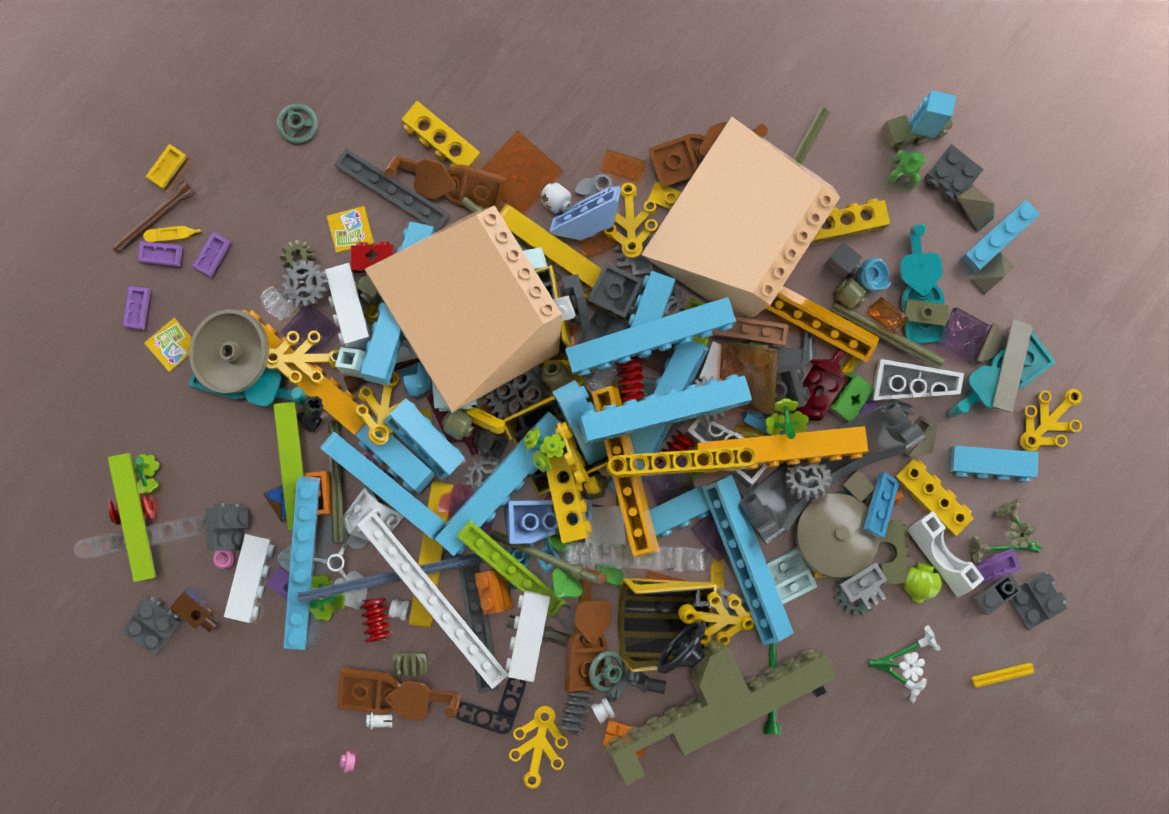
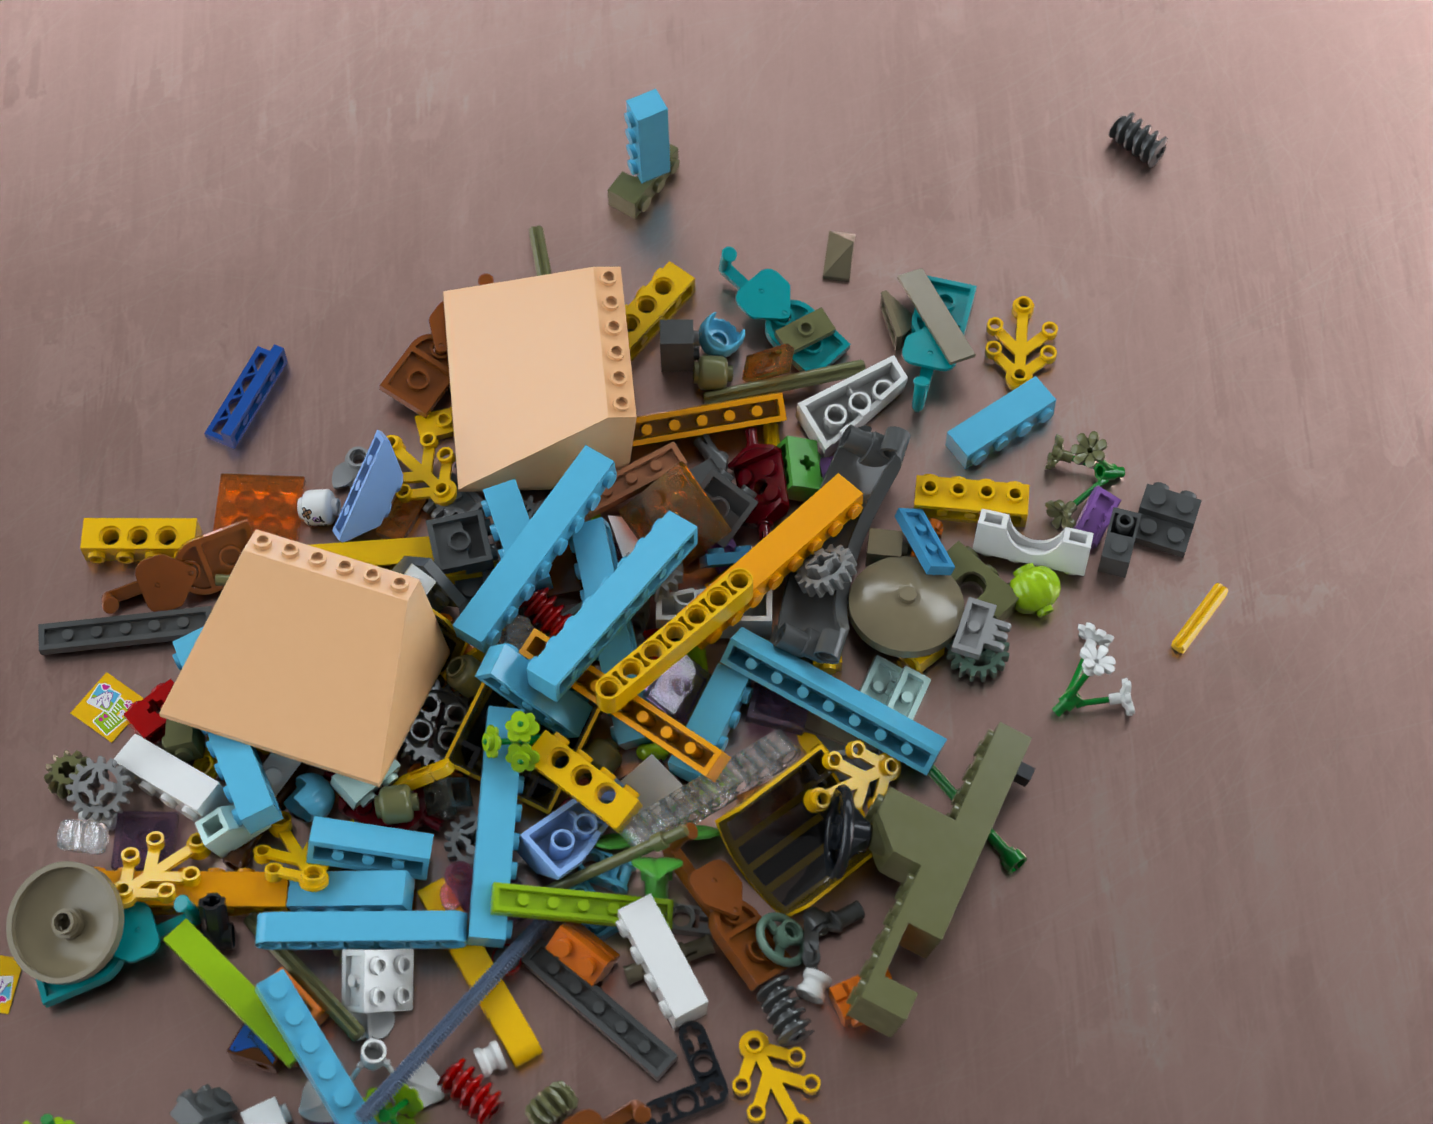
camera: 35 degrees left, 20 degrees down
white plate [356,510,508,689] -> none
yellow plant [555,421,602,494] -> none
clear orange plate [601,149,646,182] -> none
lime plant [765,399,809,439] -> none
bright green plant [888,150,926,188] -> none
dark tan slope [904,416,937,458] -> none
dark grey plate [925,144,984,202] -> none
clear purple plate [938,308,990,363] -> none
dark tan slope [957,185,995,231] -> none
medium azure brick [961,199,1040,273] -> none
none -> blue fence [204,344,288,449]

